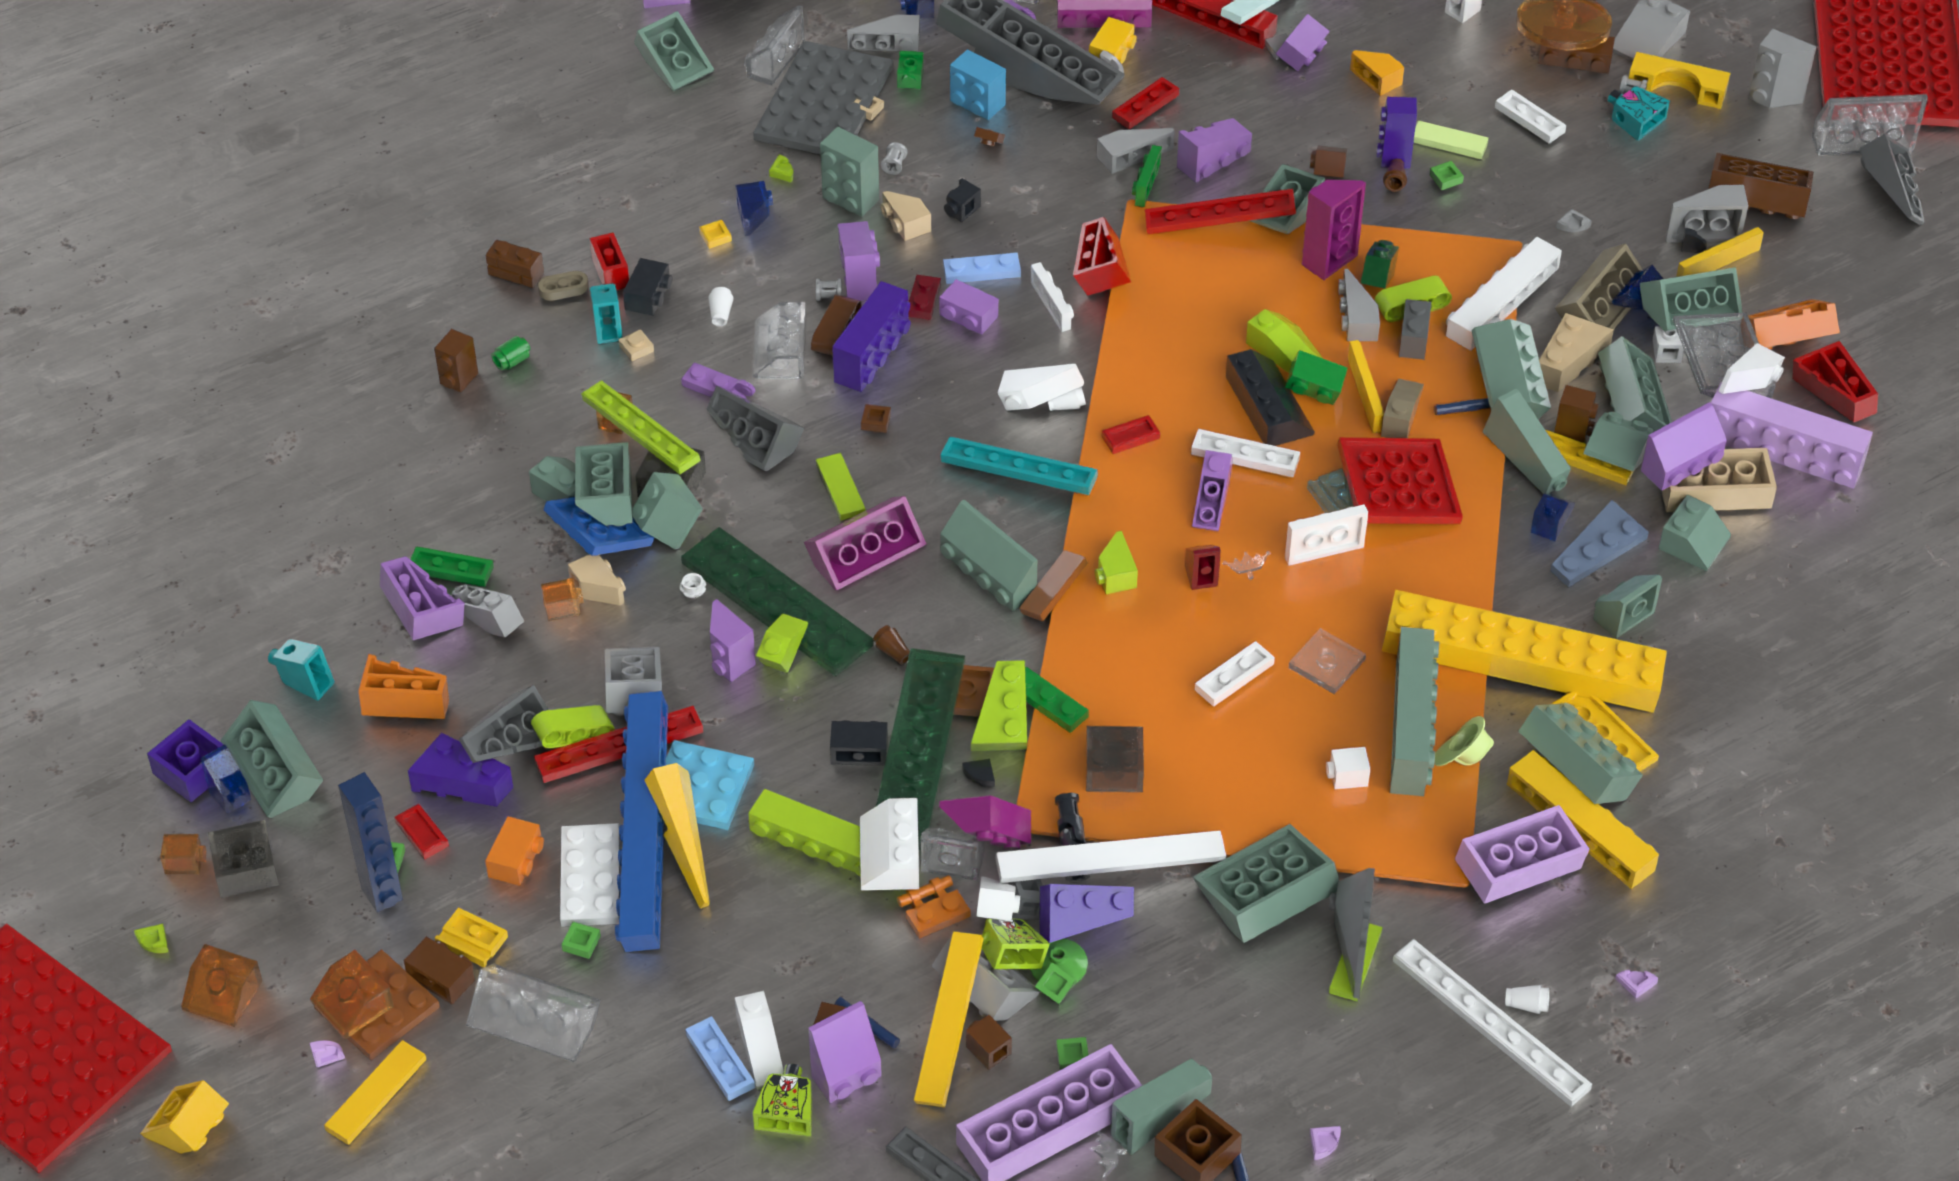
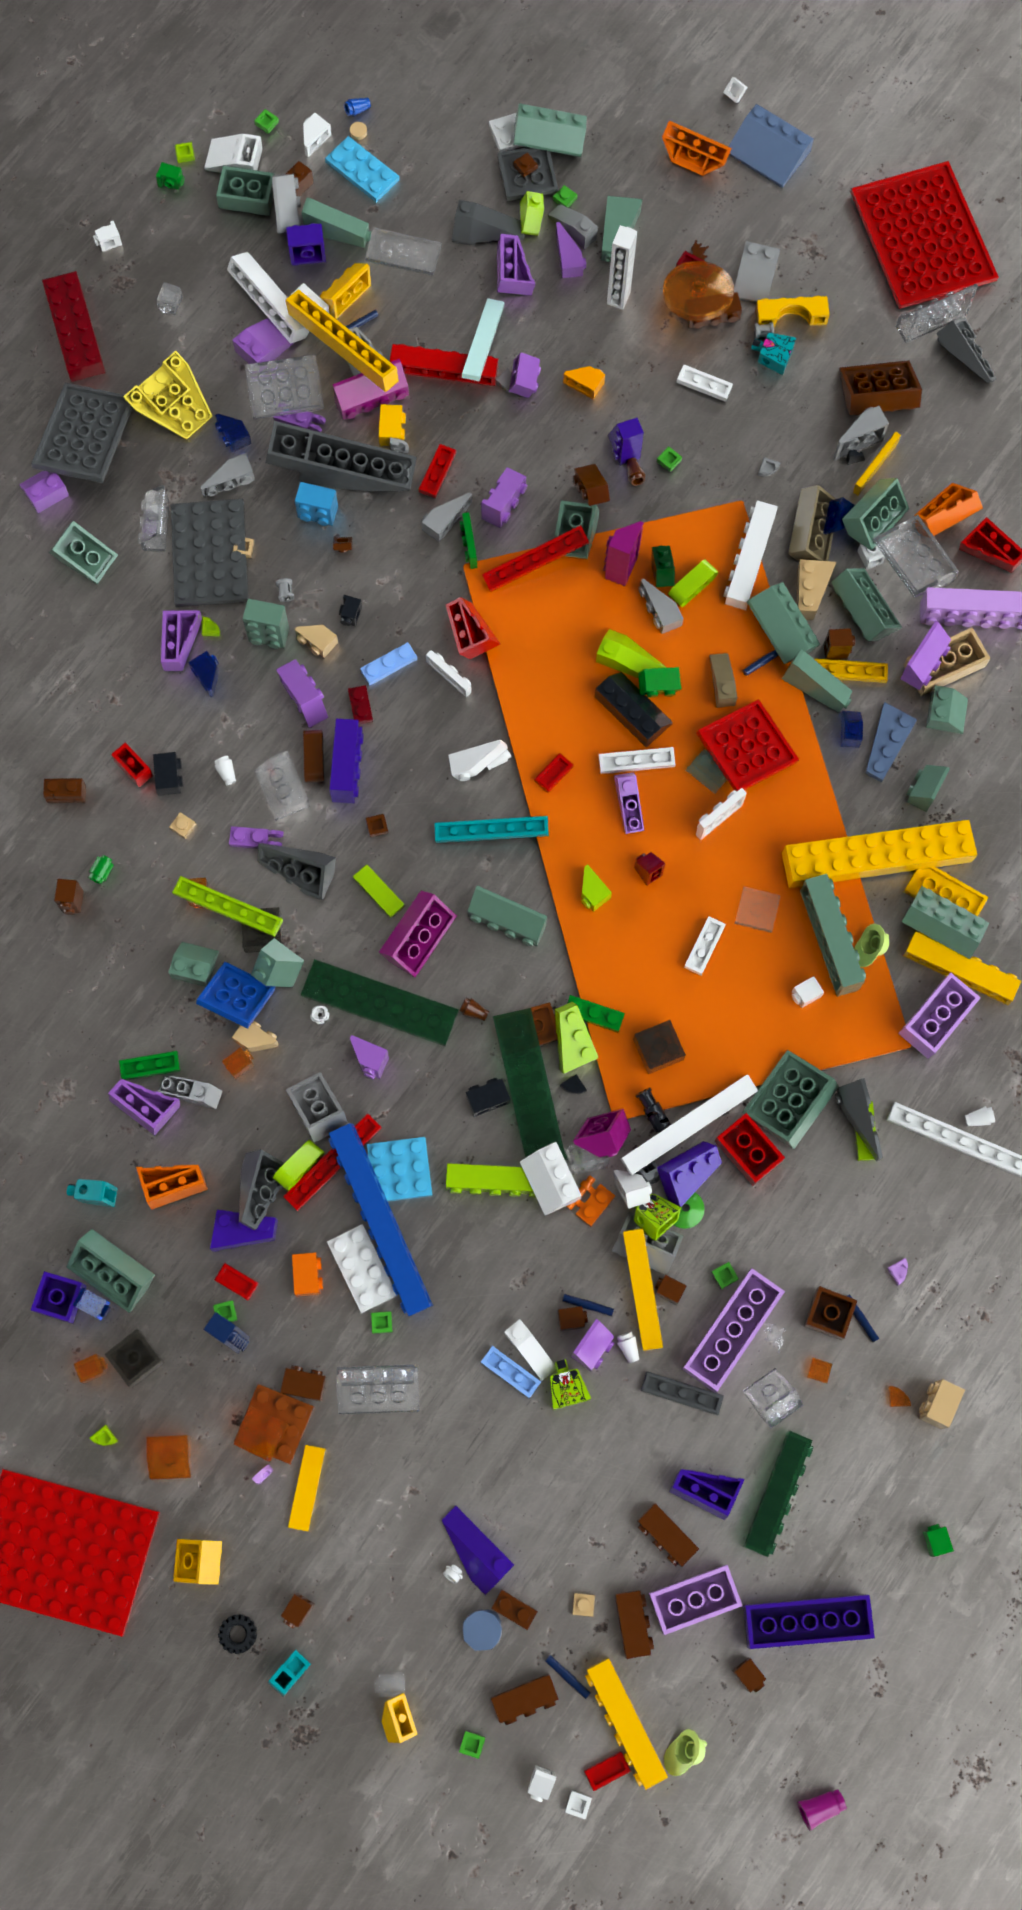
camera: 25 degrees left, 25 degrees up
yellow plate [435,907,508,968] -> none
dark tan plate [538,271,589,301] -> none
sand green slope [575,442,633,526] -> none
teal torso [590,284,623,344] -> none
yellow wedge [644,763,710,908] -> none
yellow tile [699,220,732,249] -> none
lime slope [756,614,809,673] -> none
light grey bush [816,278,842,301] -> none
green brick [897,51,924,89] -> none
medium lavender brick [939,279,999,335] -> none
dark orange tile [1019,550,1088,621] -> none
bright green plate [1035,963,1076,1005] -> none
sand green slope [1111,1058,1212,1155] -> none
clear piece [1223,551,1271,580] -> none
yellow tile [1348,340,1384,433] -> none
dark grey brick [1399,299,1431,360] -> none
yellowish green tile [1414,121,1489,159] -> none
sand green slope [1583,412,1654,471] -> none
white slope [1718,343,1785,394] -> none
light grey slope [1748,29,1816,108] -> none
none -> medium lavender wedge [161,610,202,671]
none -> white cone [617,1332,640,1363]
none -> red brick [714,1113,785,1186]

